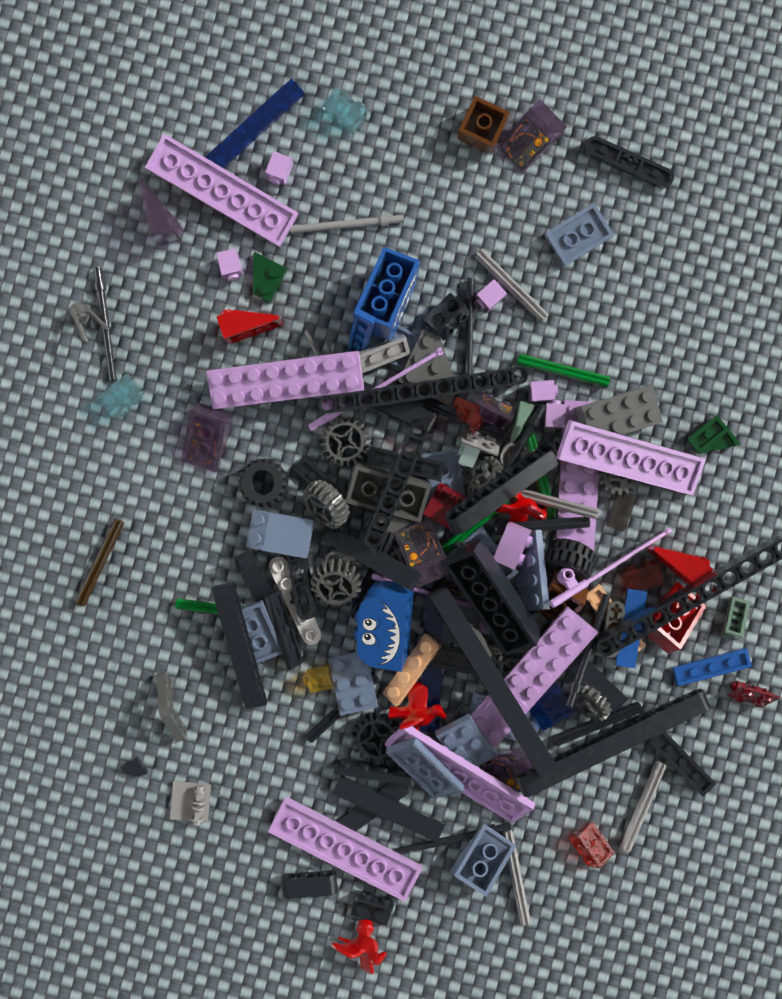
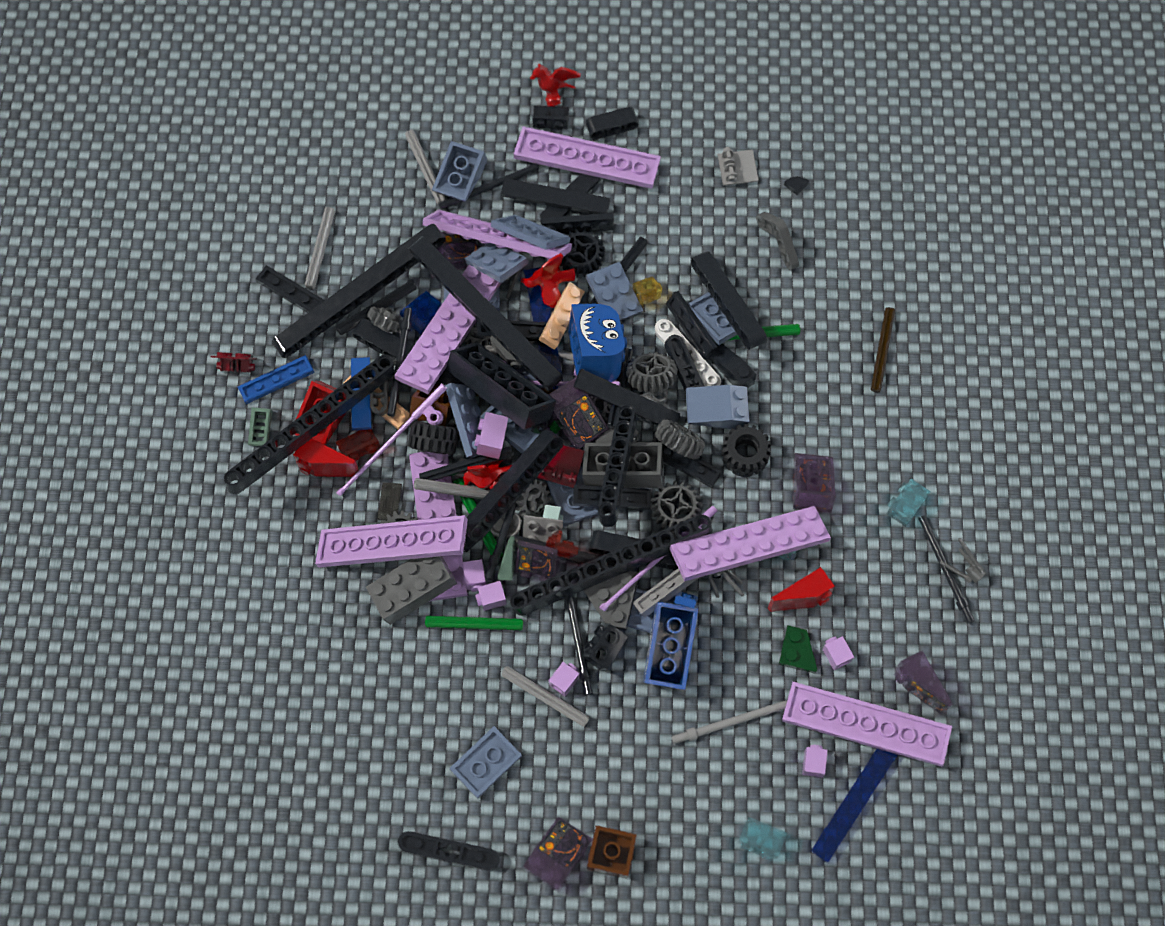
camera: 170 degrees right, 20 degrees down
clear red bracket [569,821,615,868] -> none
dark green wing [686,415,741,454] -> none

